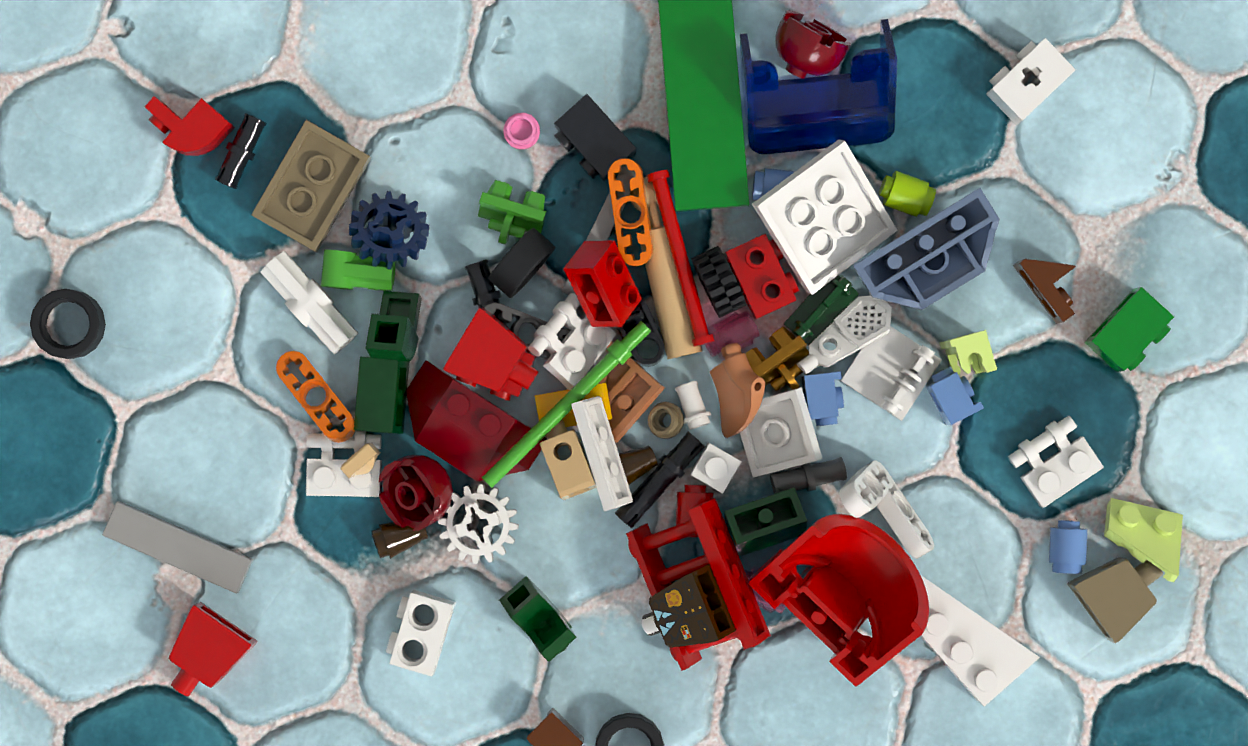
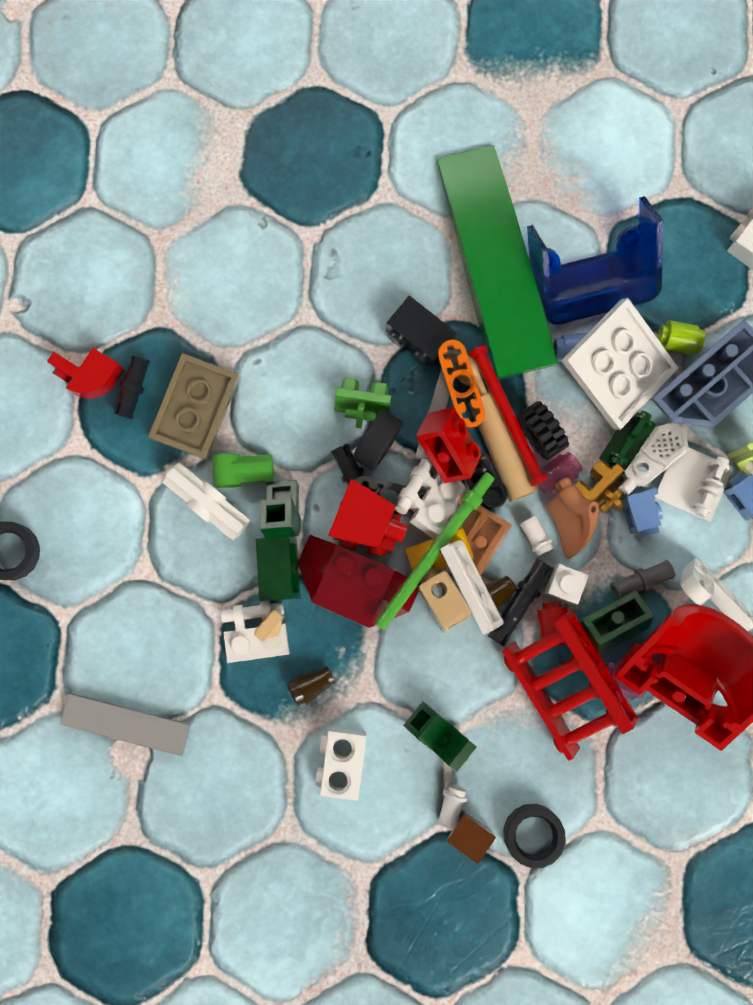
camera: 15 degrees left, 5 degrees down
red torso [168,602,257,696] -> none
orange beam [276,351,355,443] -> none
dark blue gear [349,191,429,270] -> none
dark red cylinder [378,455,453,531] -> none
white gear [438,484,519,564] -> none
bright pink plate [503,113,540,150] -> none
dark brown torso [642,564,736,648] -> none
dark tan plate [648,402,684,439] -> none
red brick [724,233,799,321] -> none
white tile [740,387,823,478] -> none
dark red cylinder [775,10,851,79] -> none
none -> white pin [437,785,468,829]

